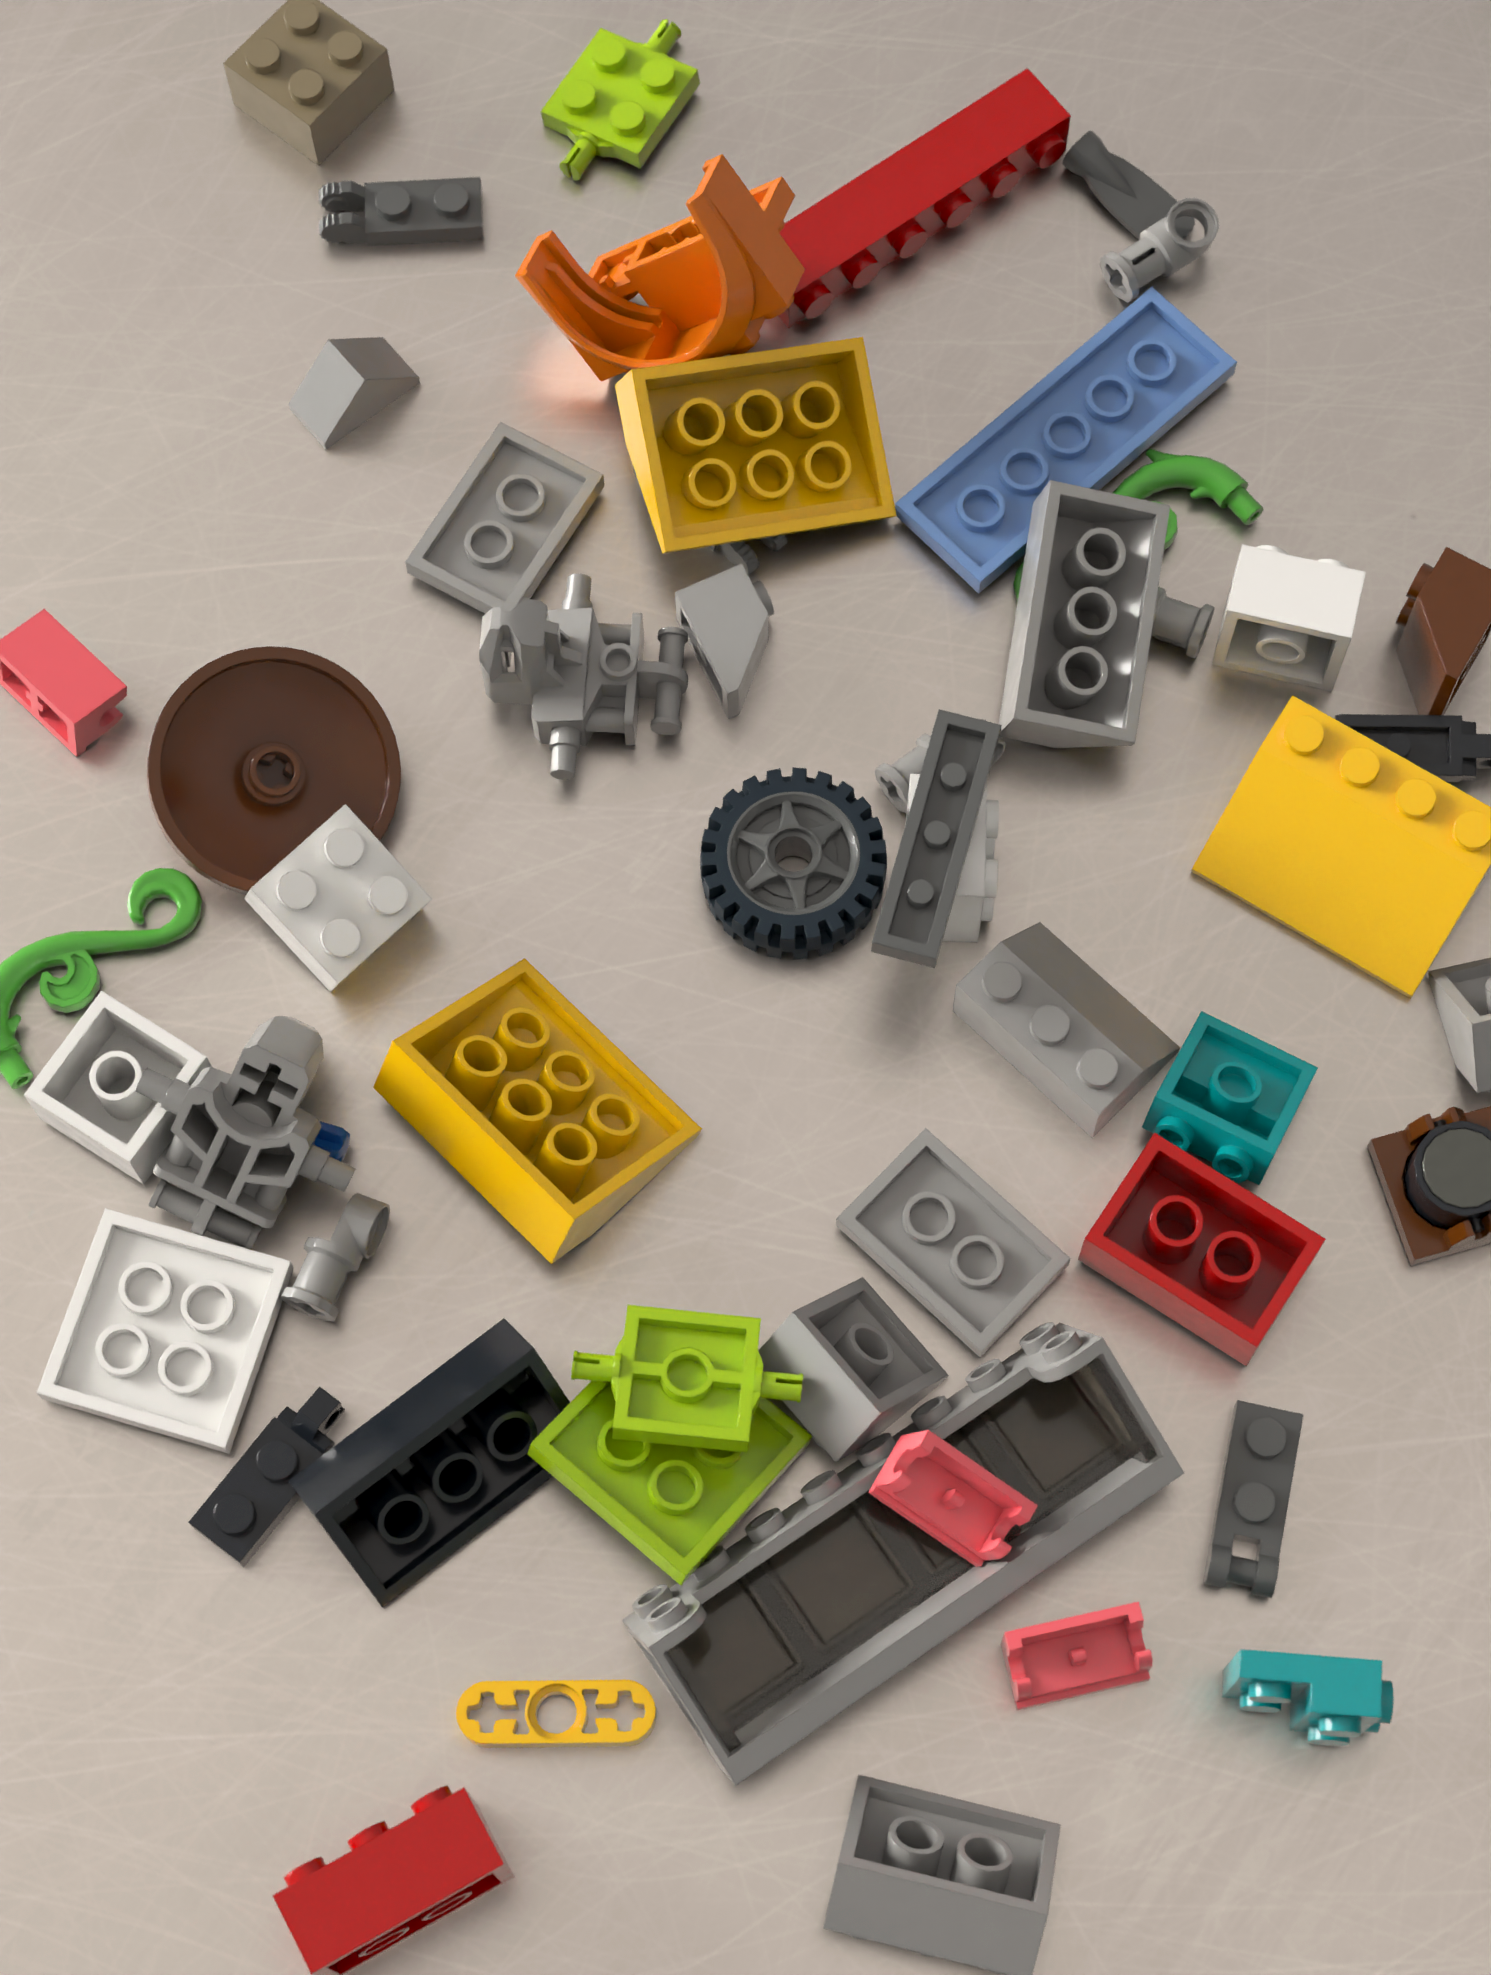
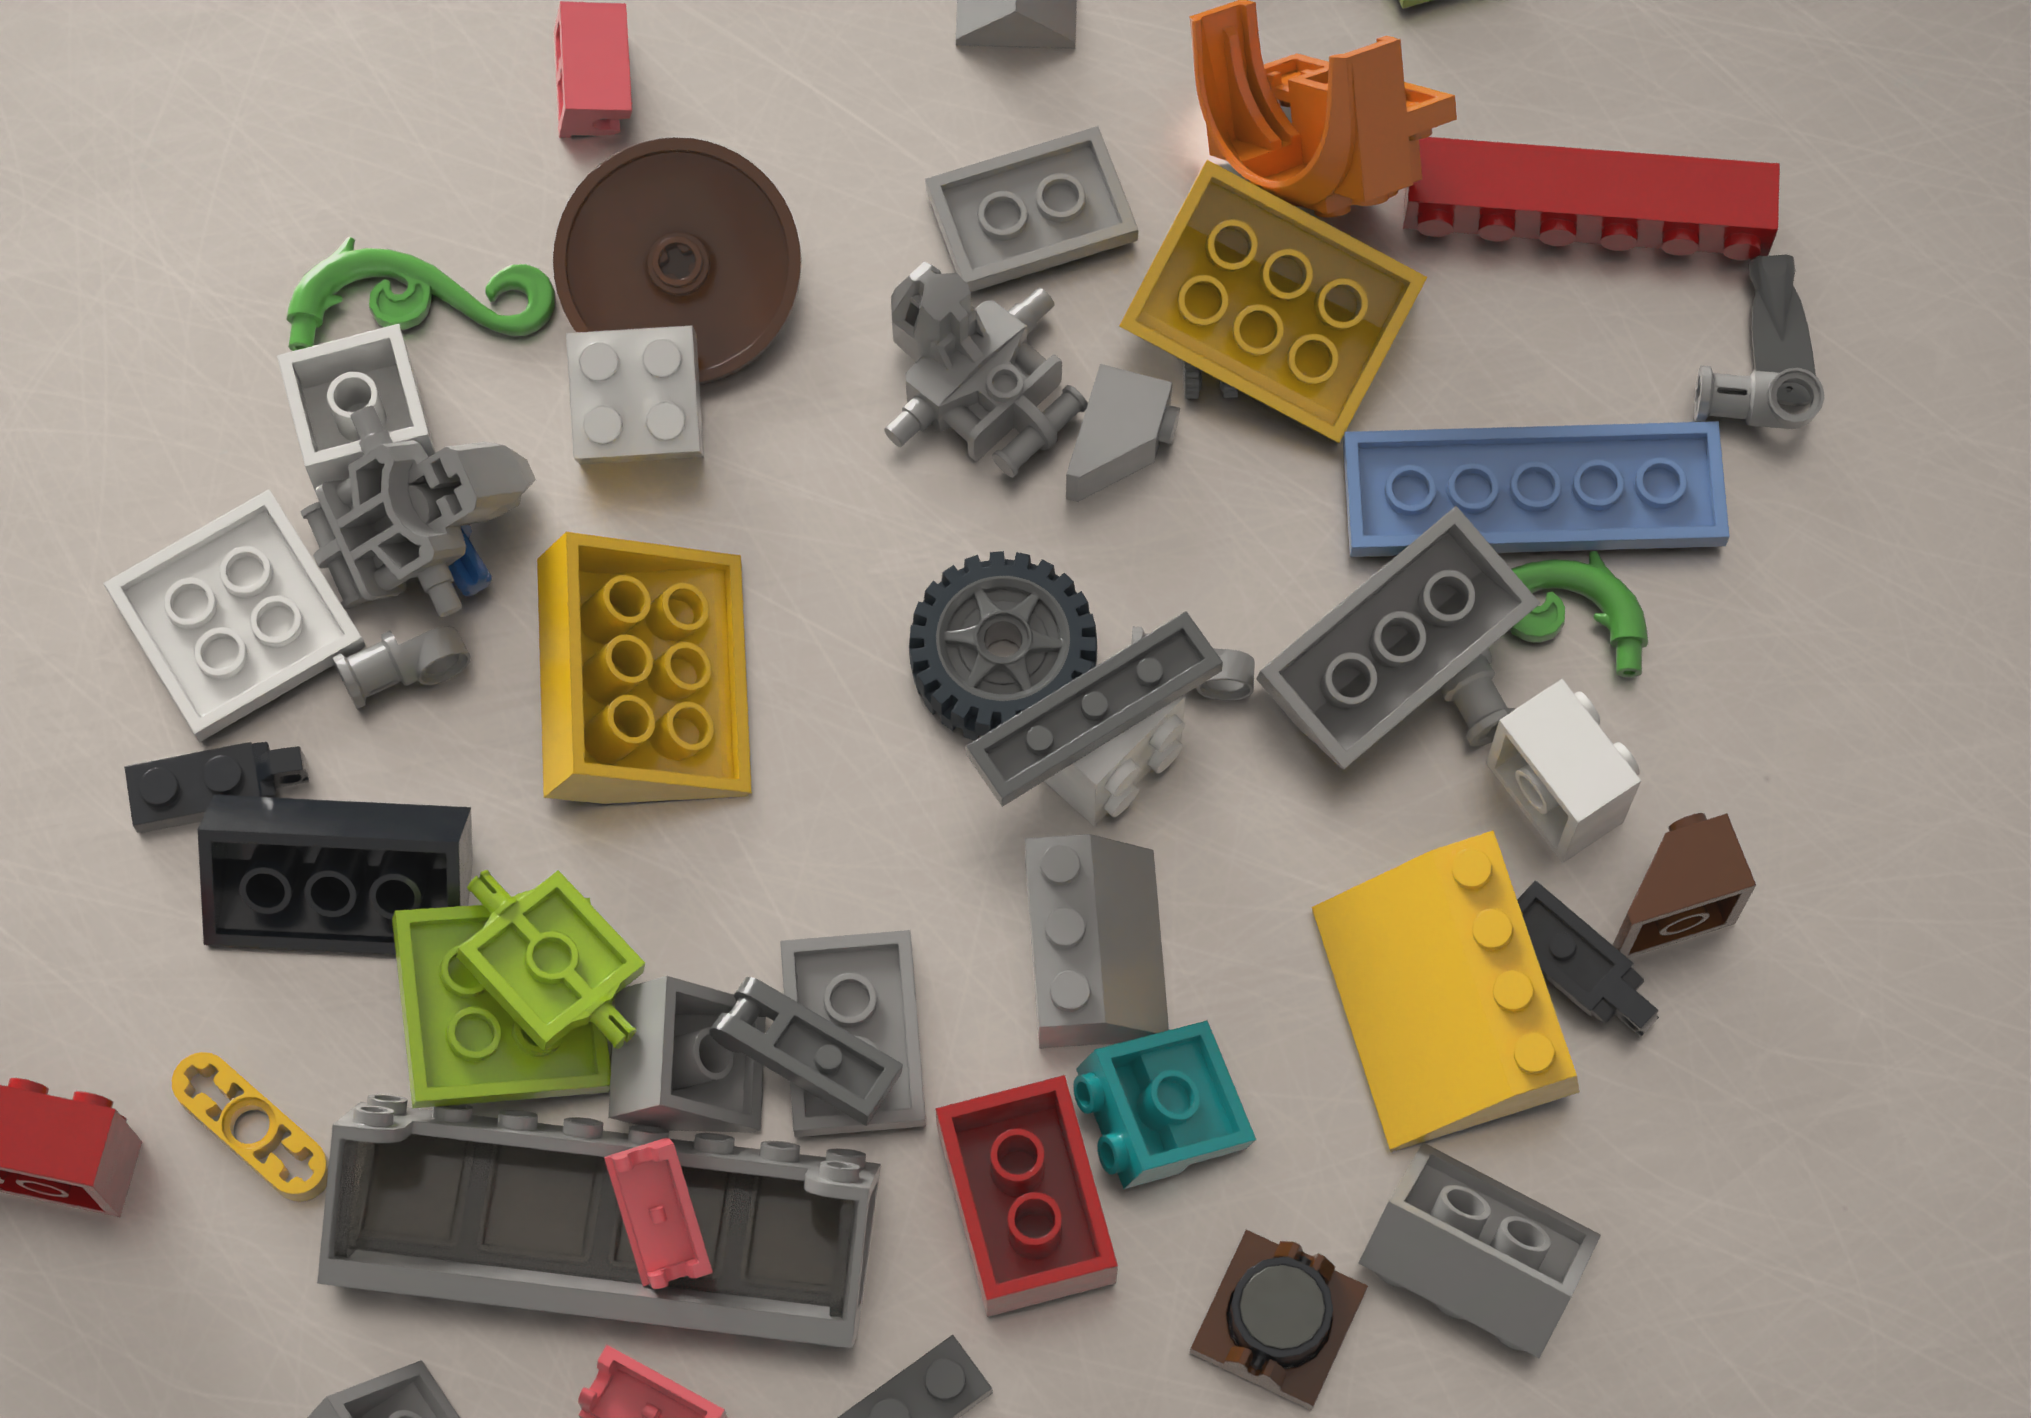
camera: 40 degrees right, 0 degrees up
none -> dark grey plate [709,977,903,1126]

